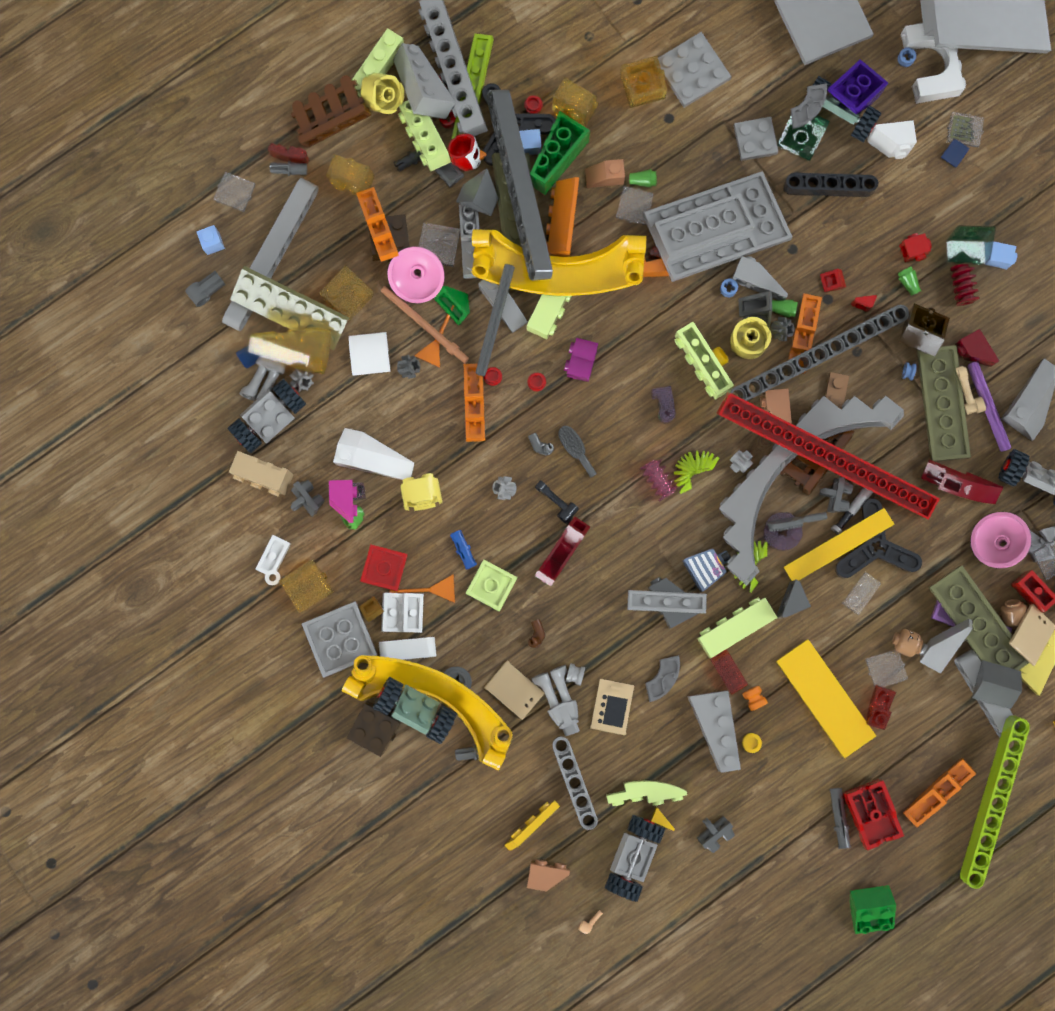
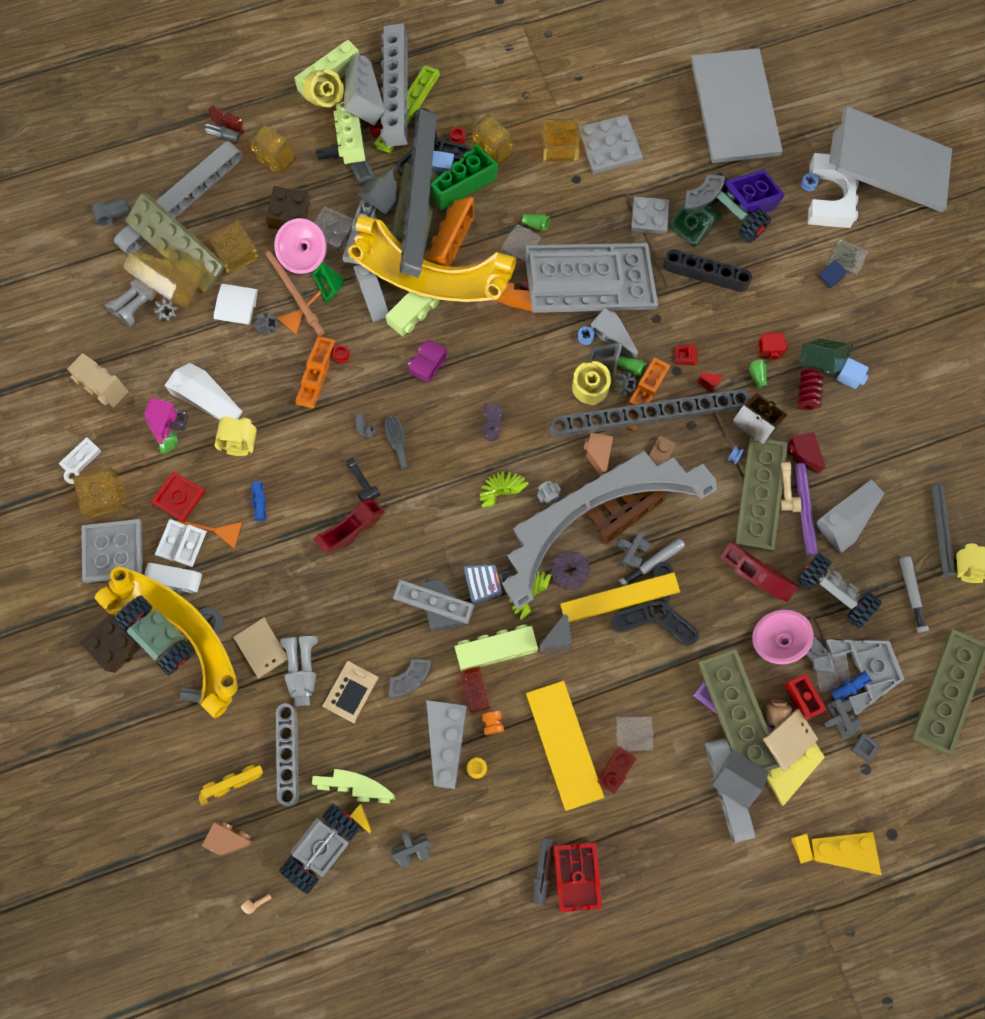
camera: 15 degrees right, 10 degrees down
light blue brick [196,225,225,255] -> none
clear piece [213,172,256,212] -> none
plate [227,379,306,453] -> none
dark blue slope [236,344,260,368] -> none
dark grey hips [290,480,325,517] -> none
reddish brown fence [291,75,372,148] -> none
orange slope [356,187,399,262] -> none
pearl gold tile [359,596,384,622] -> none
red piece [447,133,487,171] -> none
yellowish green plate [466,559,518,612] -> none
dark grey axle [476,264,515,376] -> none
light grey gear [493,476,516,500] -> none
red plate [527,372,546,392] -> none
reddish brown arm [528,619,546,648] -> none
light grey wheel [565,663,585,686] -> none
nougat slope [585,159,625,188] -> none
clear pink piece [639,459,678,502] -> none
yellowish green brick [675,322,734,400] -> none
yellow tile [712,347,728,366] -> none
red piece [716,392,940,520] -> none
dark grey piece [767,512,827,532] -> none
clear plate [842,572,882,615] -> none
green slope [849,885,896,934] -> none
white slope [867,121,917,159] -> none
medium nougat head [892,629,923,657] -> none
orange slope [903,758,976,827] -> none
light grey slope [919,619,973,674] -> none
lime beam [960,715,1030,889] -> none

